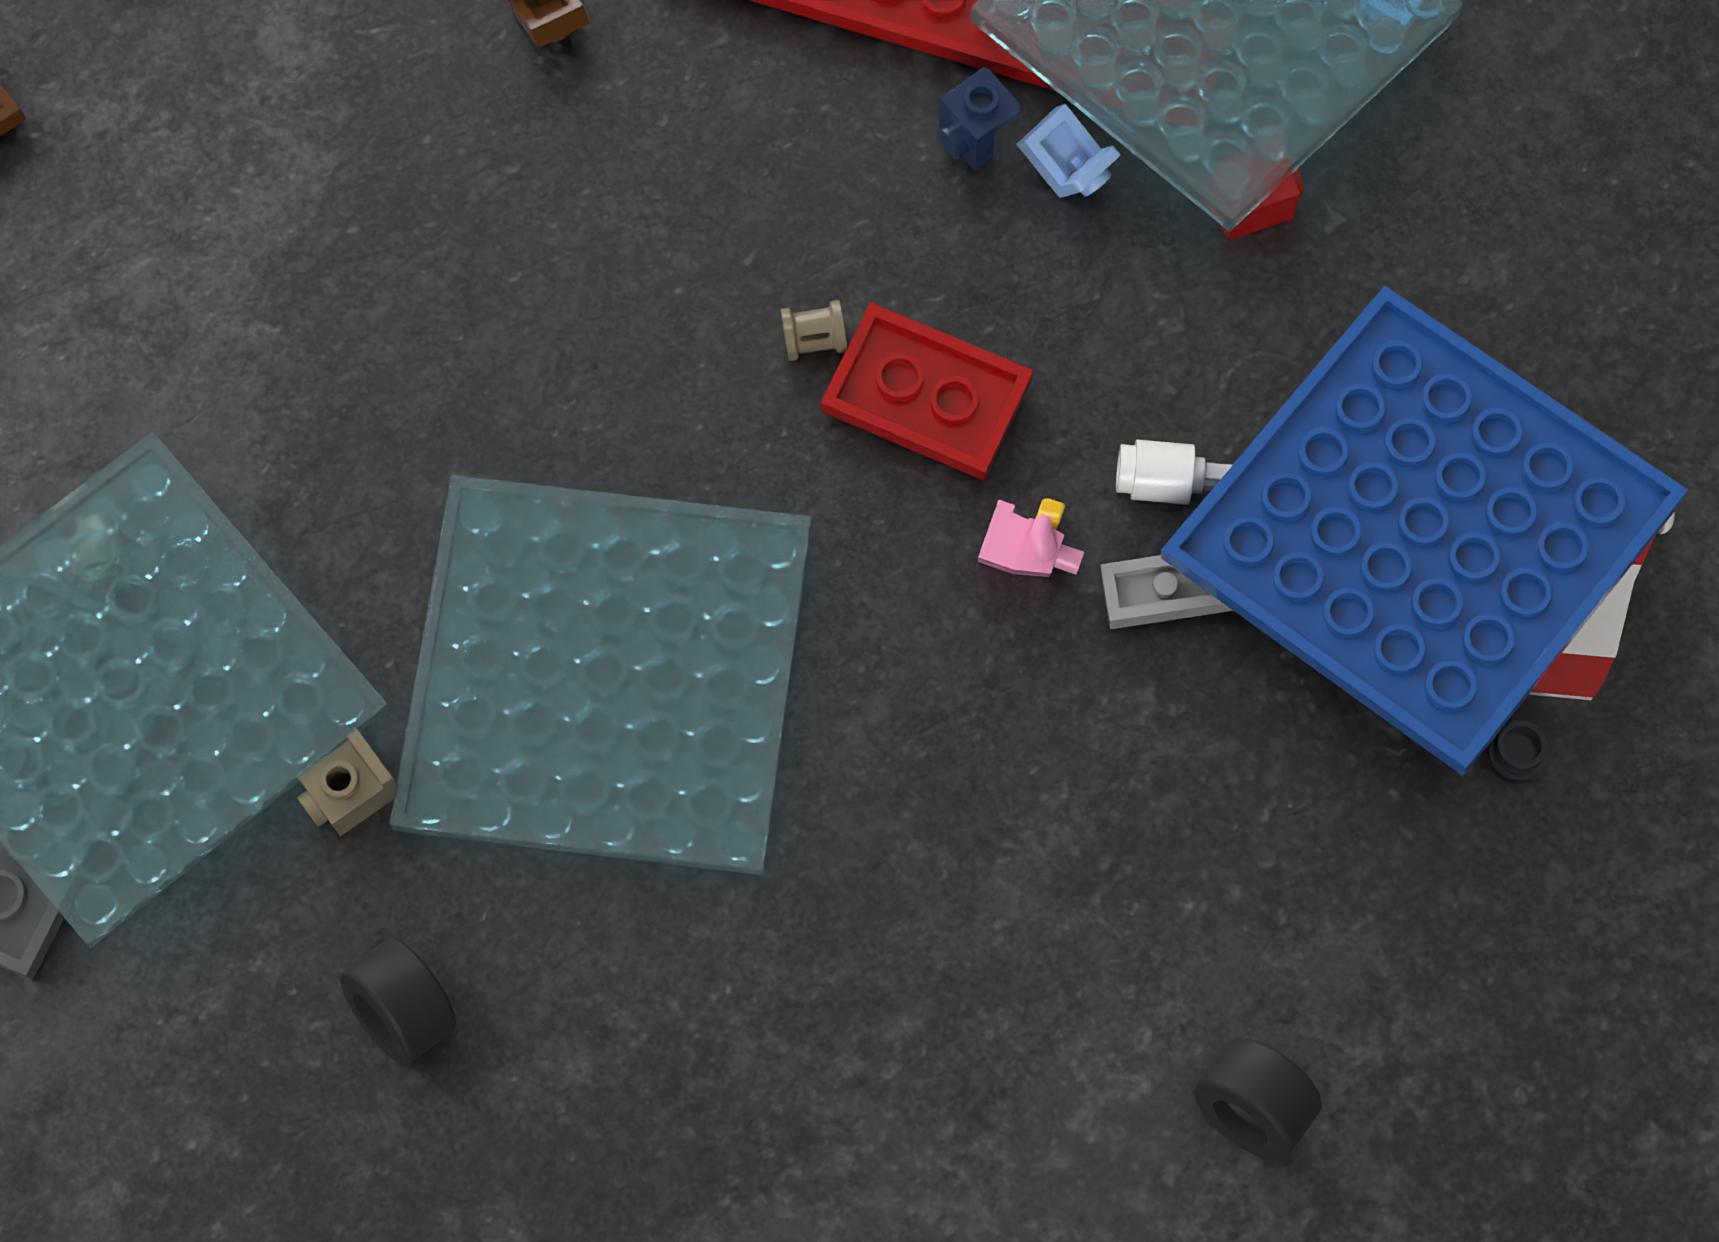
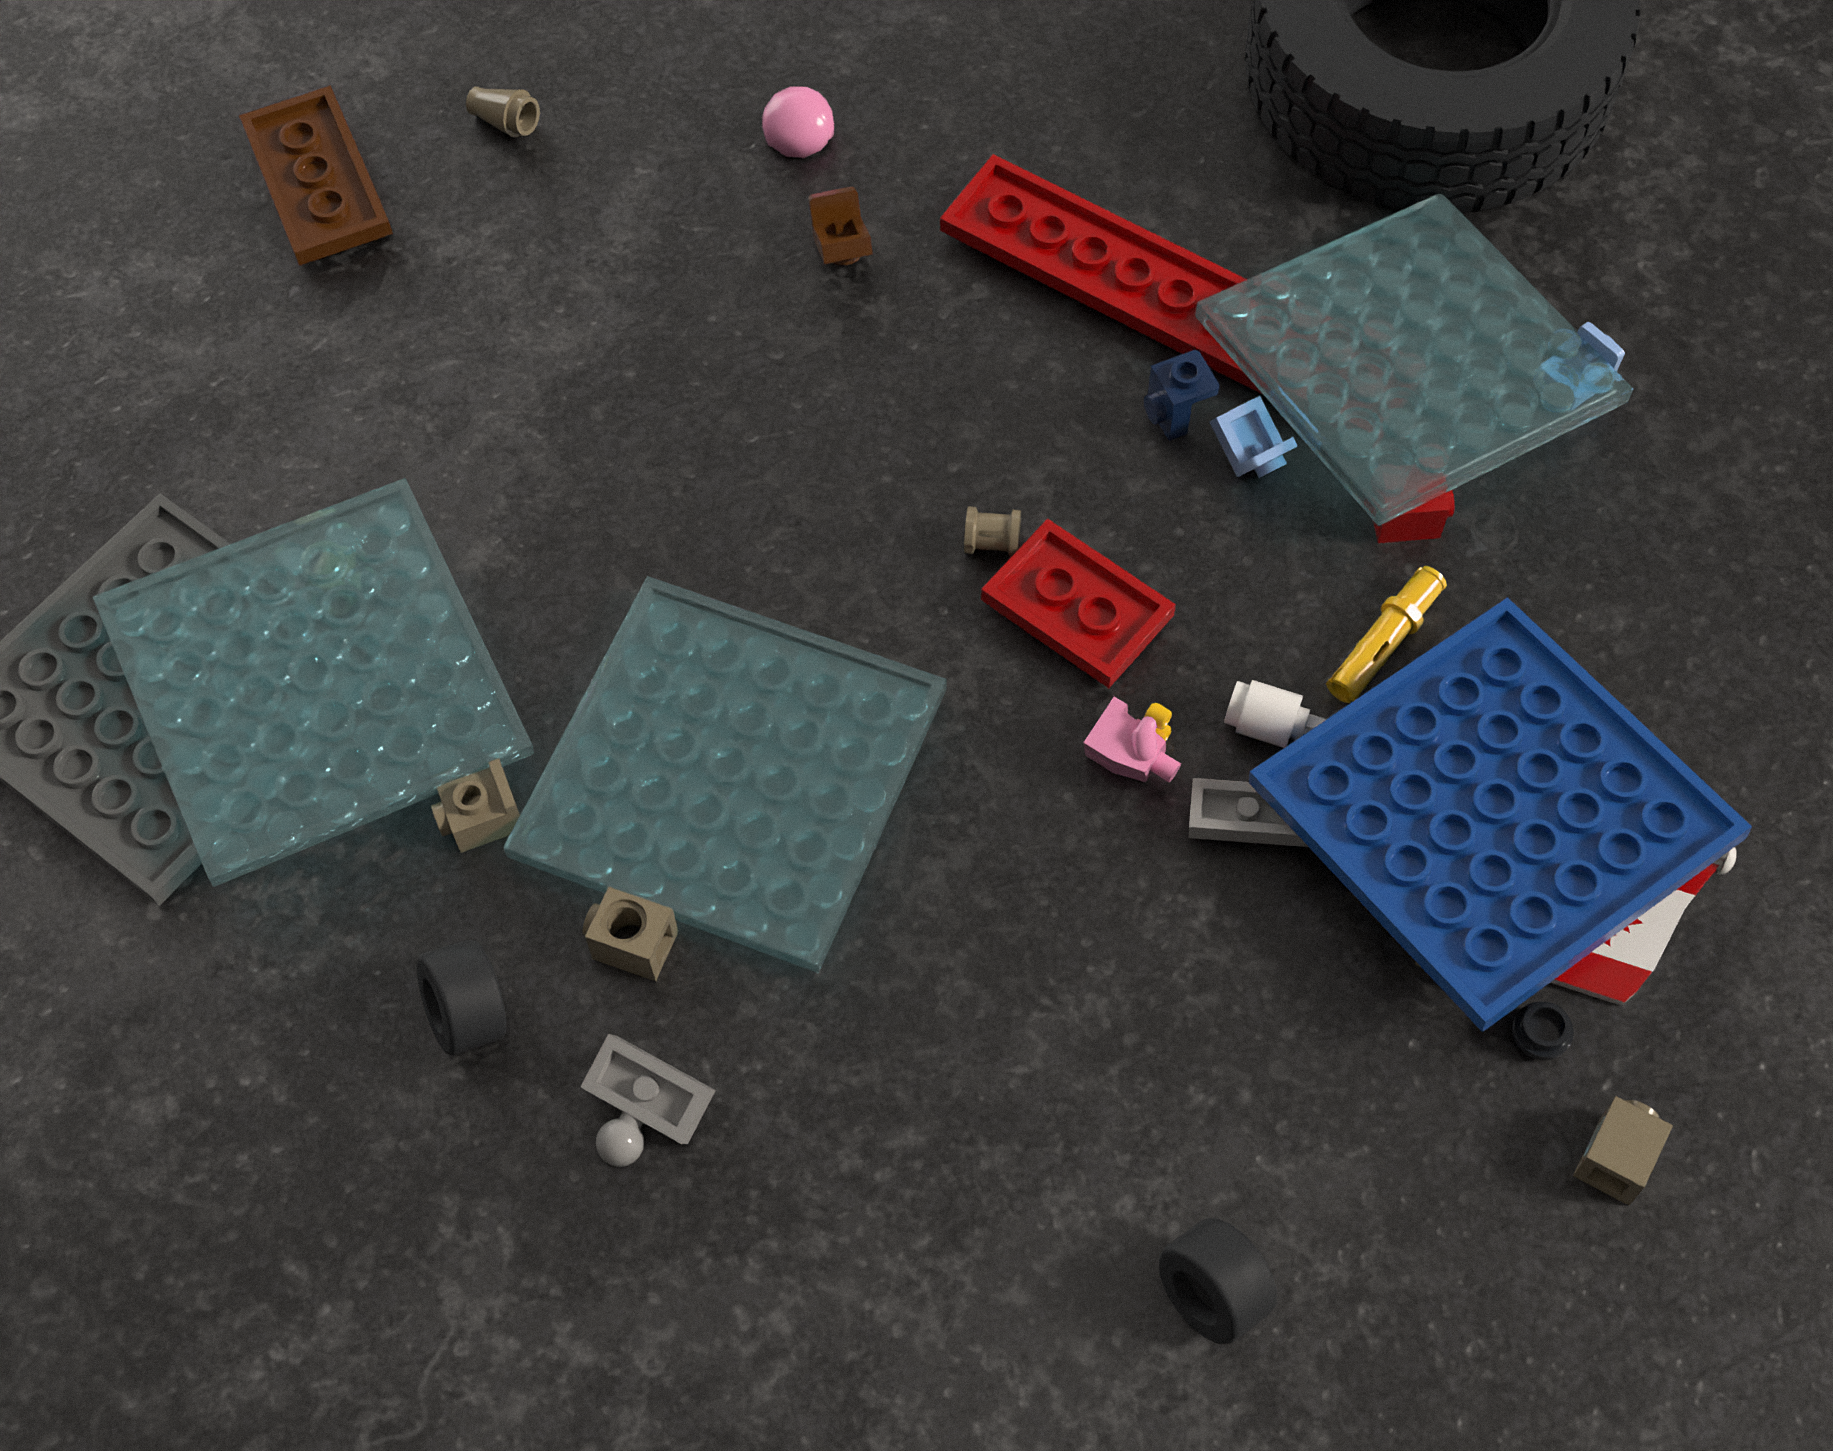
camera: 15 degrees right, 10 degrees down
none -> light grey plate [581,1034,716,1167]
none -> dark tan brick [583,887,679,982]
none -> yellow pin [1326,566,1447,703]
none -> dark tan brick [1573,1096,1673,1205]

